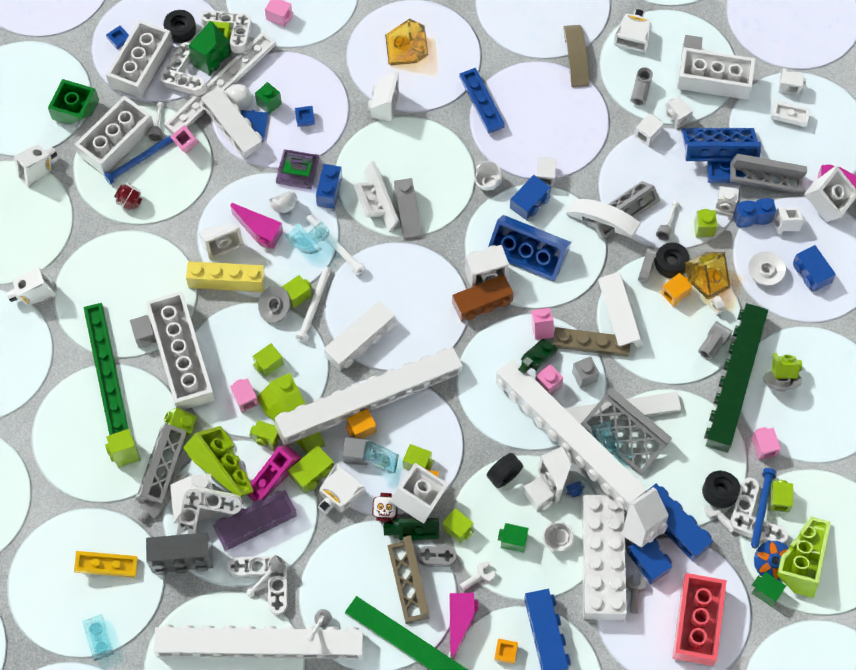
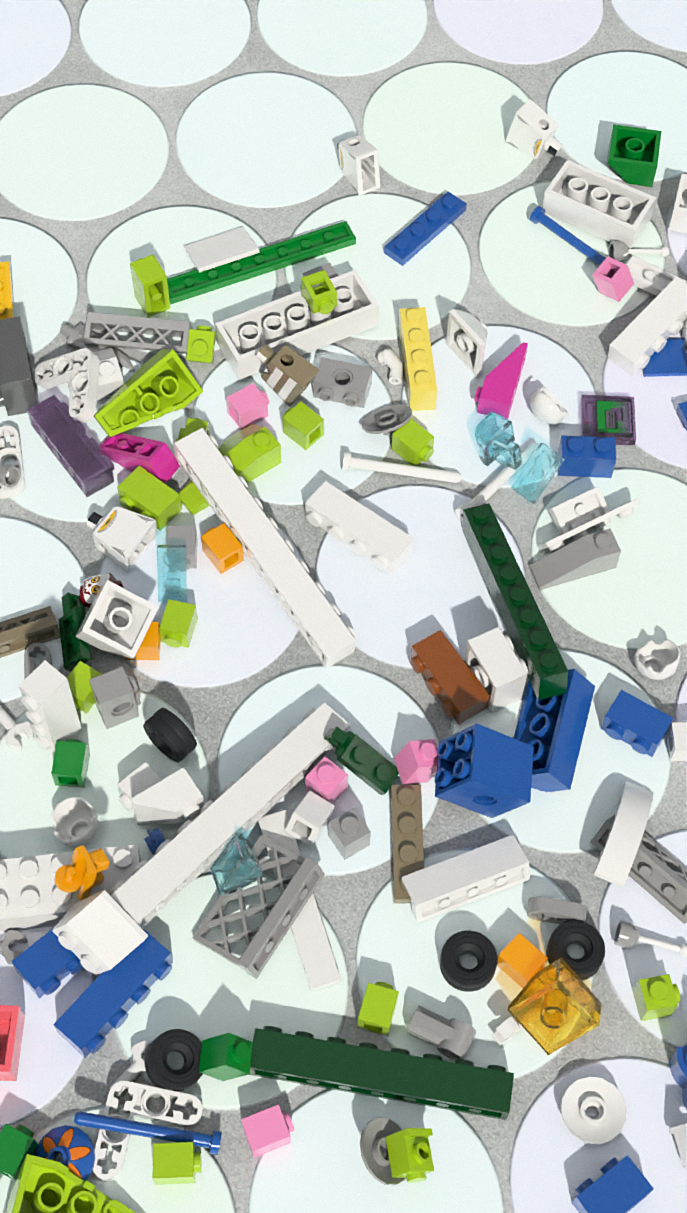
camera: 80 degrees right, 5 degrees down
dark red head [114,183,143,210] -> none
none -> white brick [18,660,82,753]
none -> light orange hips [54,845,110,901]
none -> light grey brick [89,666,141,730]
none -> white piece [183,227,260,272]
none -> green brick [199,1033,253,1081]
none -> dark tan torso [255,344,320,407]
none -> white brick [285,791,336,847]
none -> lime brick [301,270,337,314]
none -> light grey brick [313,357,372,408]
none -> lime brick [357,982,399,1037]
none -> white arm [377,349,403,385]
none -> blue plate [384,191,467,266]
none -> blue brick [434,723,534,818]
none -> black tyre [440,930,498,992]
none -> dark green brick [463,503,568,700]
none -> clear light blue plate [511,443,566,503]

